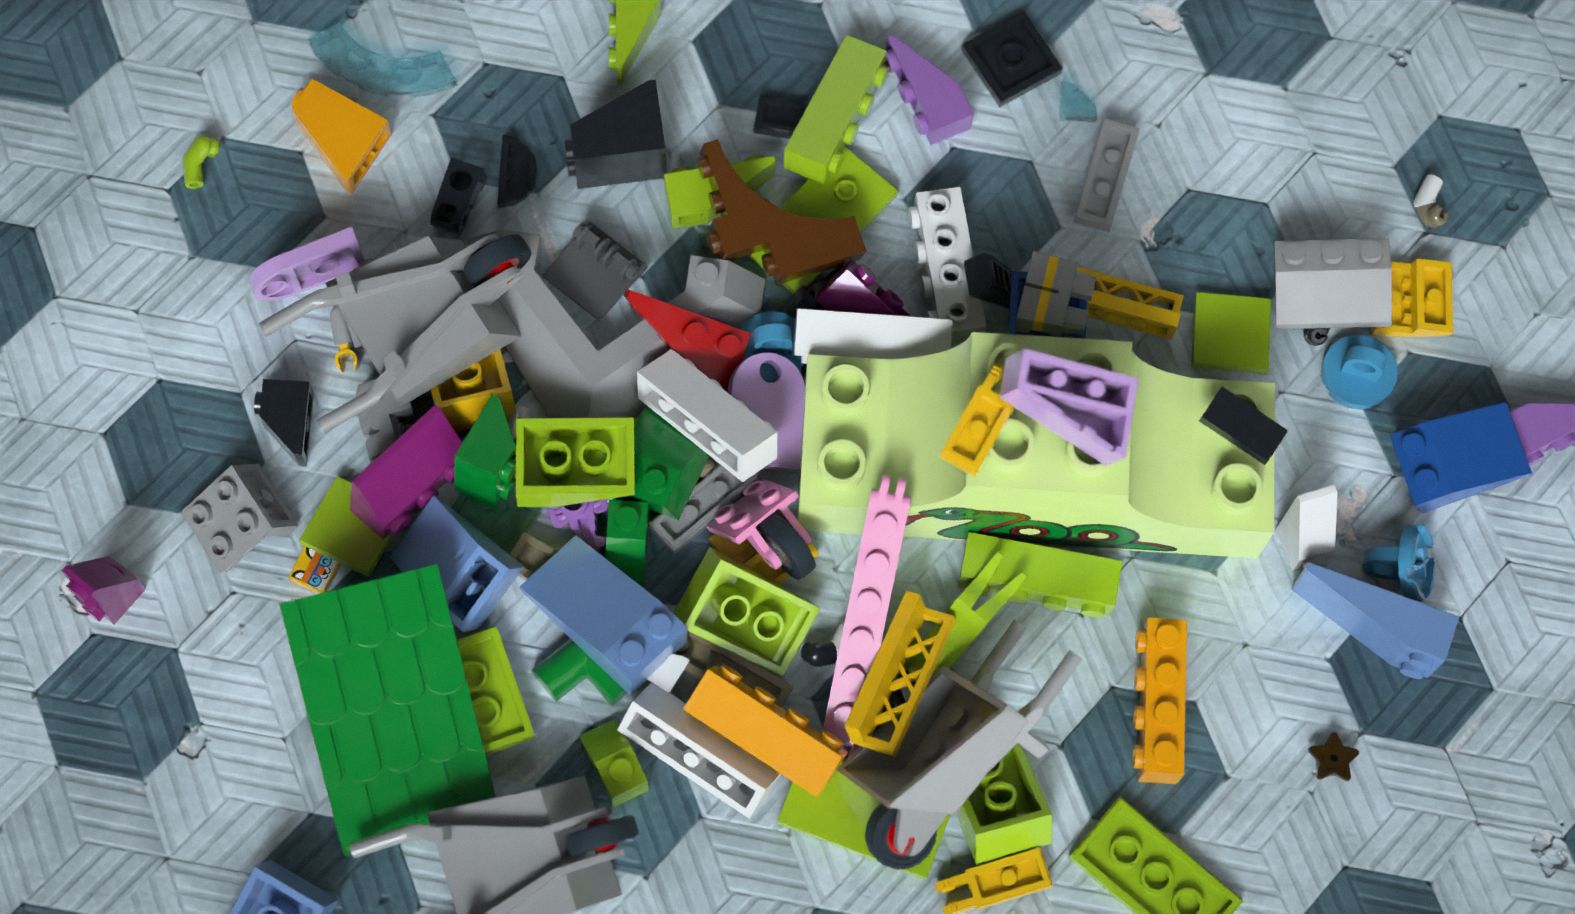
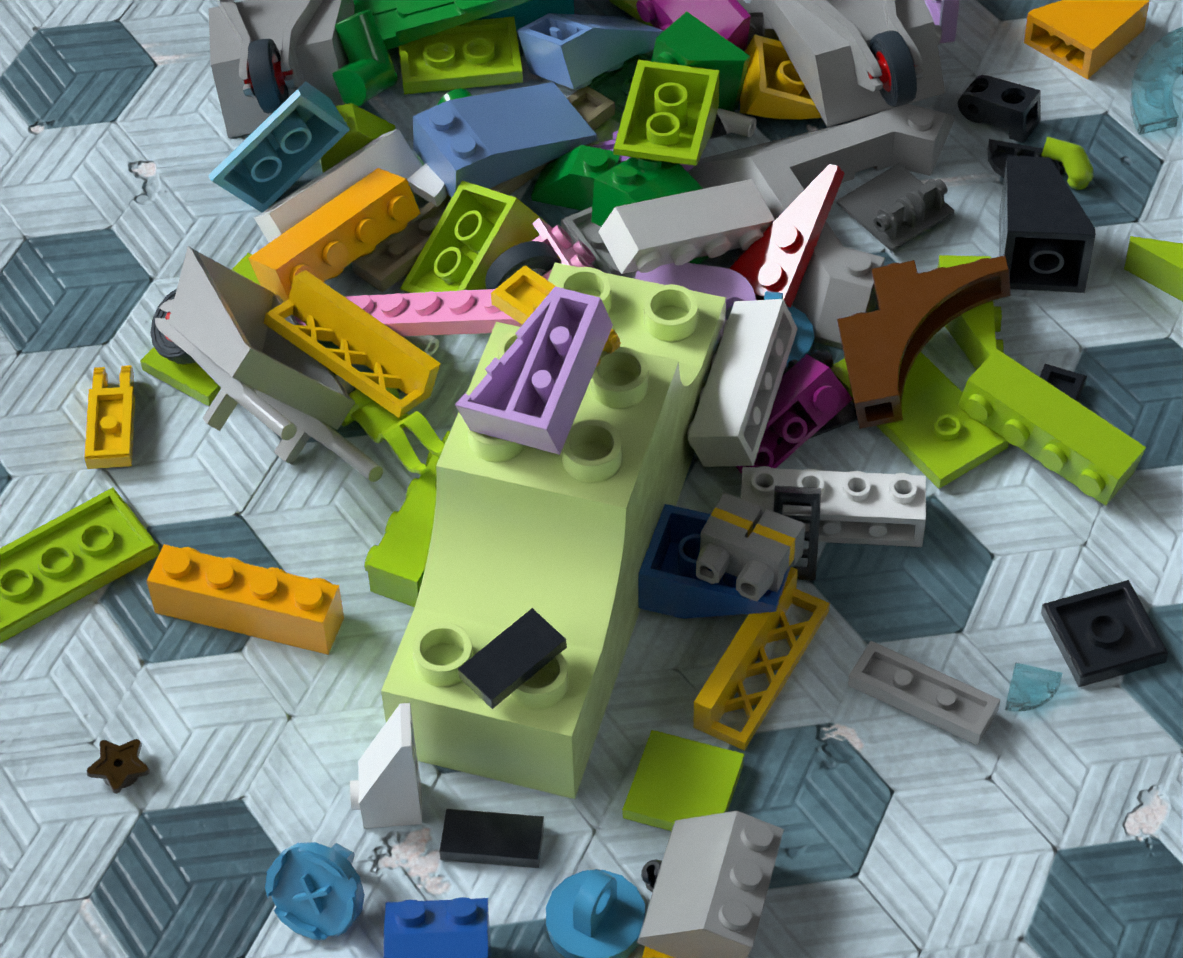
camera: 110 degrees right, 20 degrees down
medium lavender slope [885,35,974,145] -> none
lime slope [957,743,1052,864] -> none
medium blue slope [1291,562,1459,679] -> none
none -> medium azure slope [208,81,350,212]
none -> green brick [332,9,398,107]
none -> black tile [439,809,545,868]
none -> lime arm [1041,136,1094,190]

